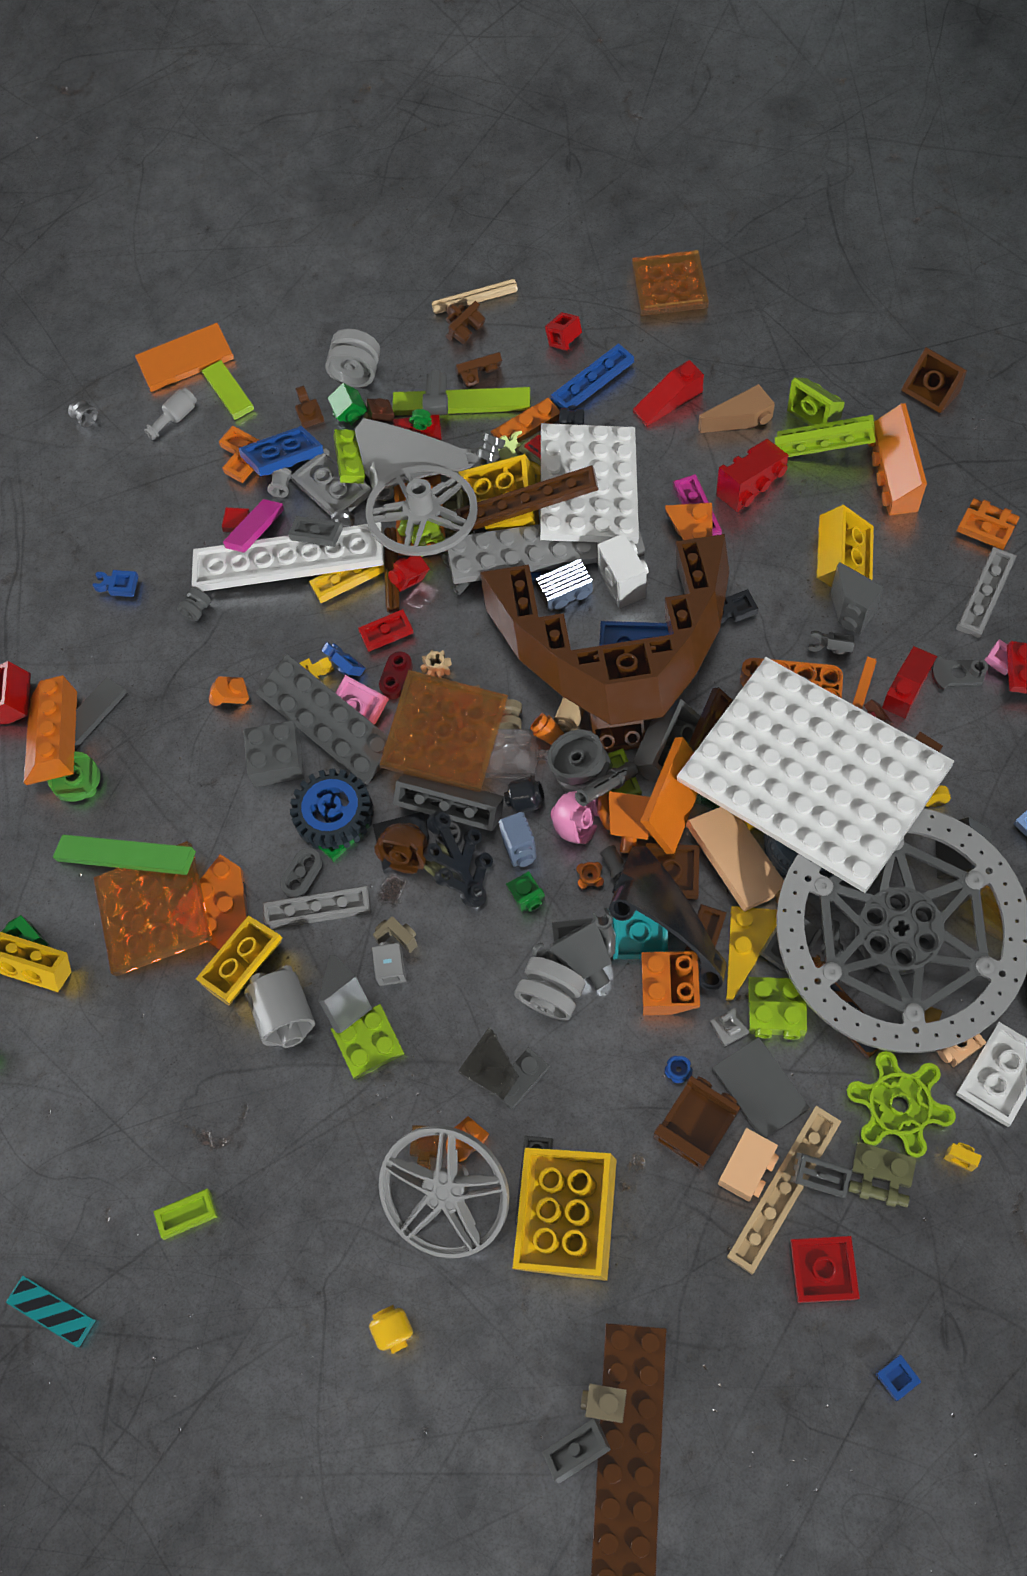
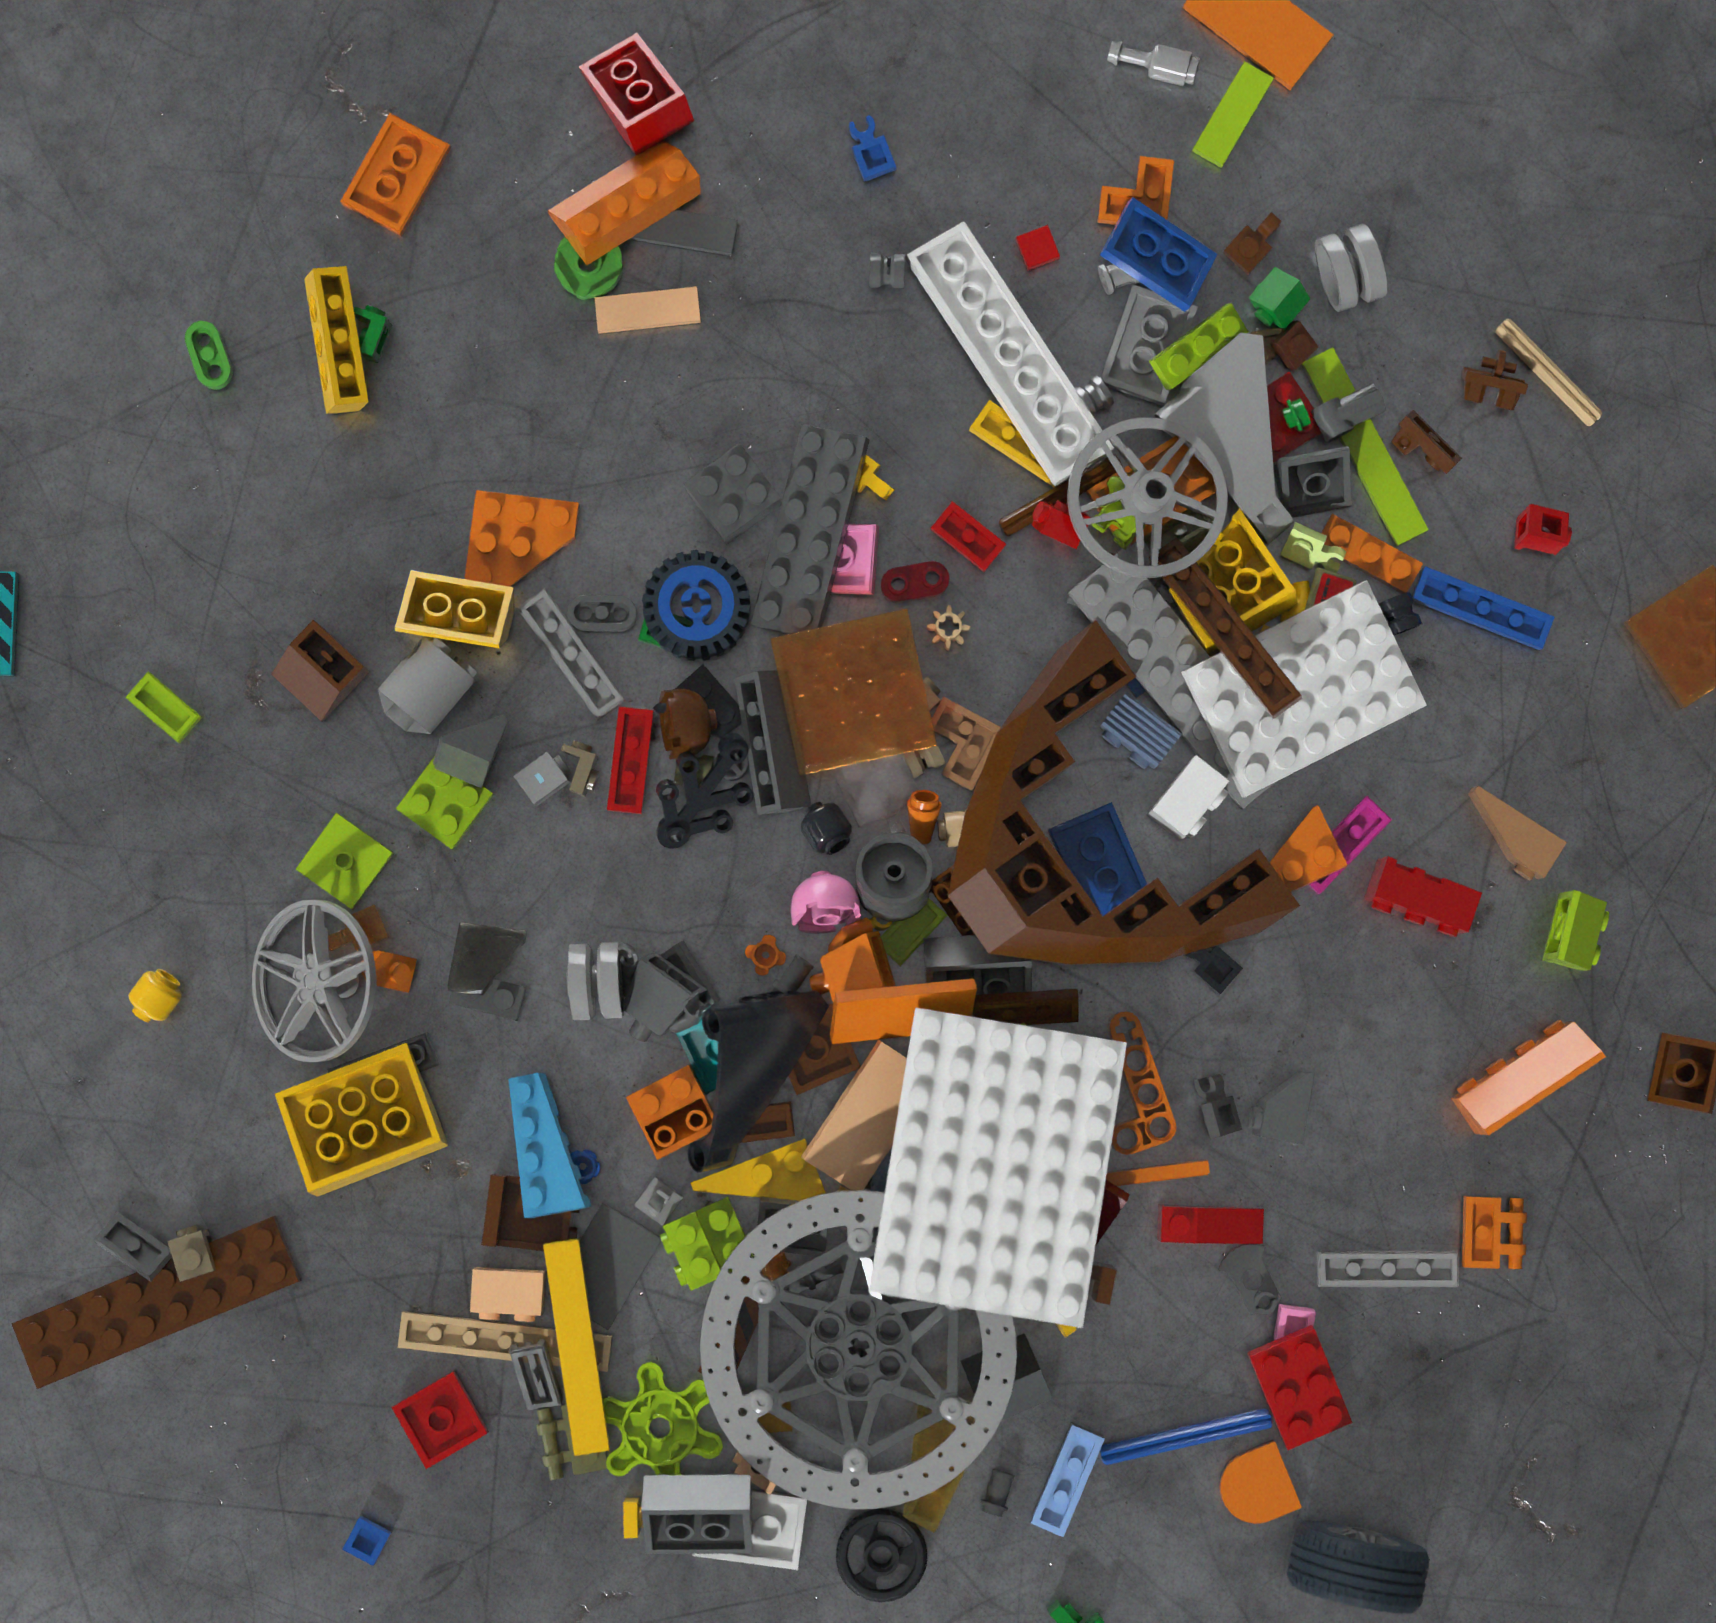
camera: 55 degrees right, 20 degrees up
bright green tile [53,835,196,875] -> none
clear orange plate [94,841,212,976] -> none
orange plate [209,676,249,706] -> none
dark pink tile [223,499,284,553] -> none
dark grey plate [288,516,343,547] -> none
blue plate [322,642,366,676] -> none
dark grey wheel [476,432,506,462] -> none
sand blue brick [498,812,537,867] -> none
green bracket [506,871,545,913] -> none
dark grey pin [575,761,638,806] -> none
red slope [633,360,704,427] -> none
lime fence [775,415,876,457] -> none
yellow slope [817,504,874,588] -> none
copper plate [864,699,894,725] -> none
none -> reddish brown slope [271,620,370,722]
none -> lime plate [296,813,394,910]
none -> dark azure wing [508,1073,592,1218]
none -> yellow tile [543,1238,610,1456]
none -> light nougat tile [594,286,701,334]
none -> red plate [607,706,654,815]
none -> dark grey slope [641,1474,753,1554]
none -> medium nougat plate [927,697,1001,791]
none -> dark grey slope [1273,446,1351,517]

